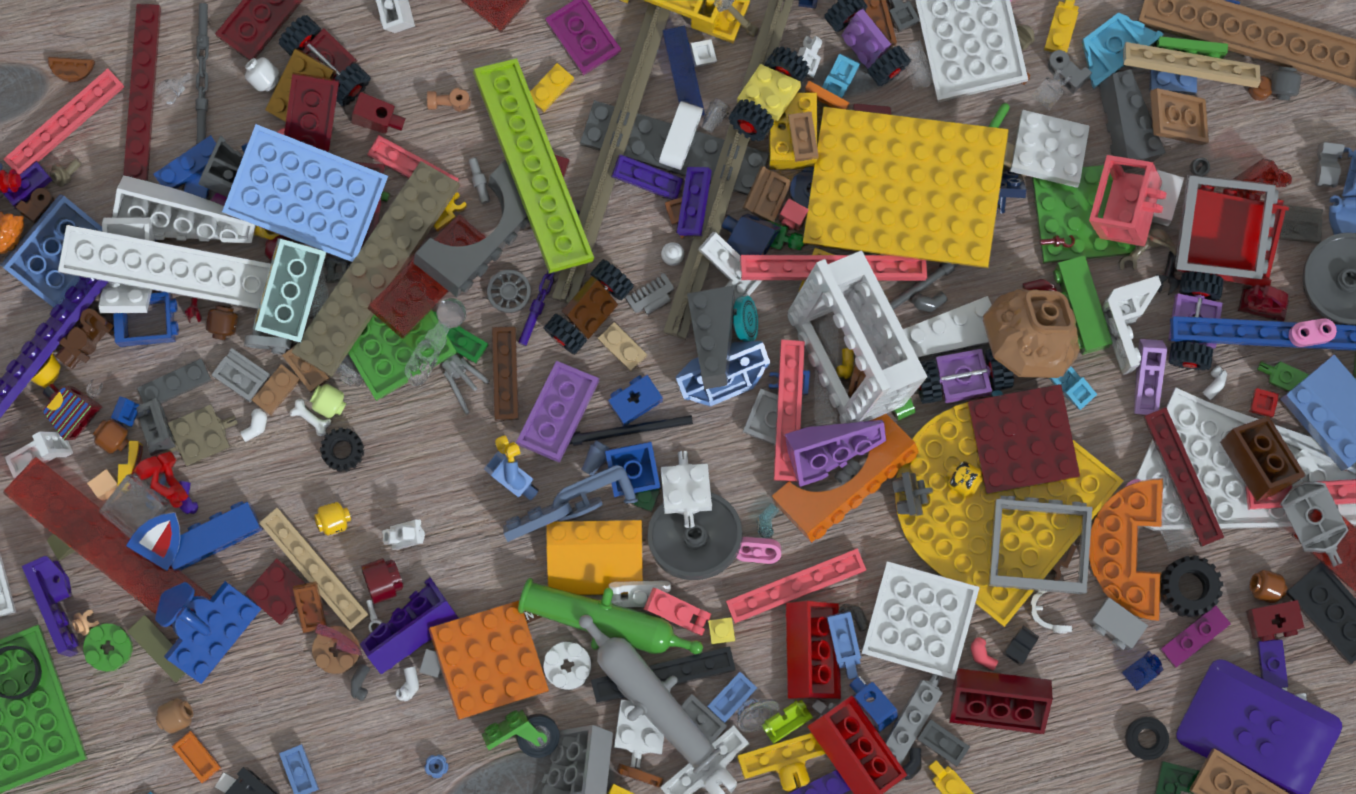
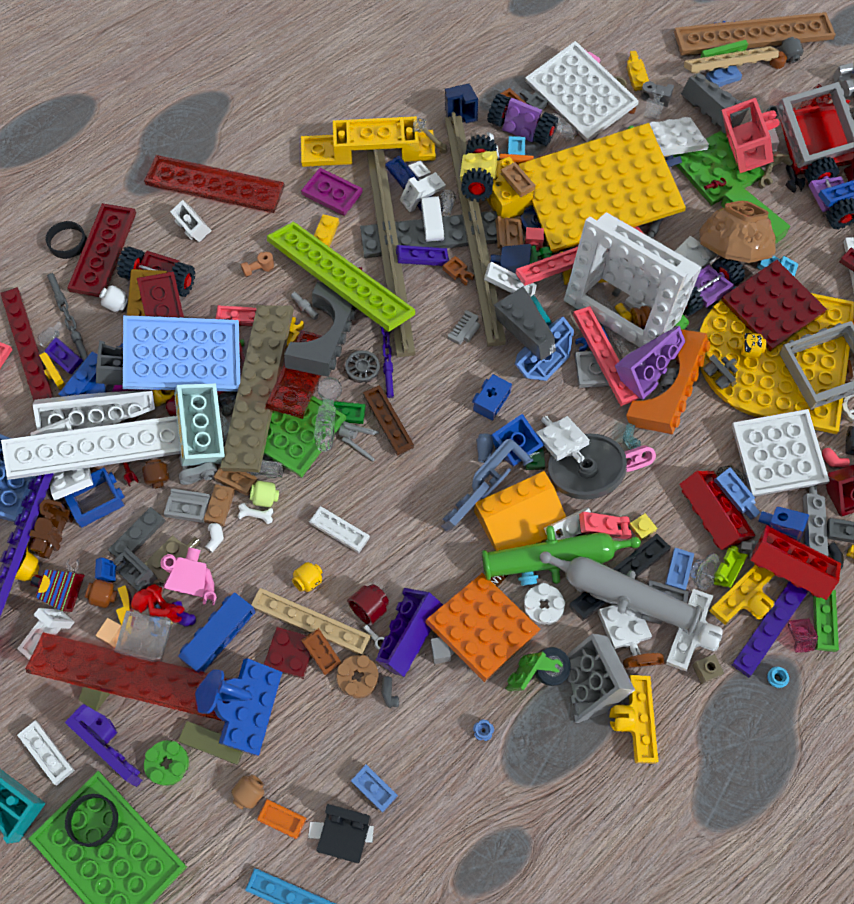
camera: 25 degrees left, 15 degrees down
light nougat plate [72,610,99,636] -> none
blue shield [126,512,180,571] -> none
clear pink slope [315,624,363,656] -> none
black tyre [320,427,364,472] -> none
dark red torso [351,92,406,134] -> none
white hips [382,520,425,550] -> none
white arm [396,667,419,701] -> none
medium blue torso [484,435,539,500] -> none
medium lavender plate [516,361,599,463] -> none
plate [543,259,634,355] -> none
black bar [568,415,693,446] -> none
tan plate [598,322,647,372] -> none
white plate [661,242,684,266] -> none
dark purple plate [677,167,712,236] -> none
coral plate [726,548,866,624] -> none
medium azure wing [1082,12,1164,89] -> none
white bracket [1101,276,1161,375] -> none
lavender slope [1134,339,1167,415] -> none
medium nougat plate [1150,88,1209,145] -> none
none -> yellow plate [39,352,65,391]
none -> dark purple plate [44,337,83,374]
none -> bright pink torso [160,548,216,605]
none -> white plate [309,506,370,553]
none -> white bracket [400,172,446,212]
none -> medium azure plate [518,572,538,586]

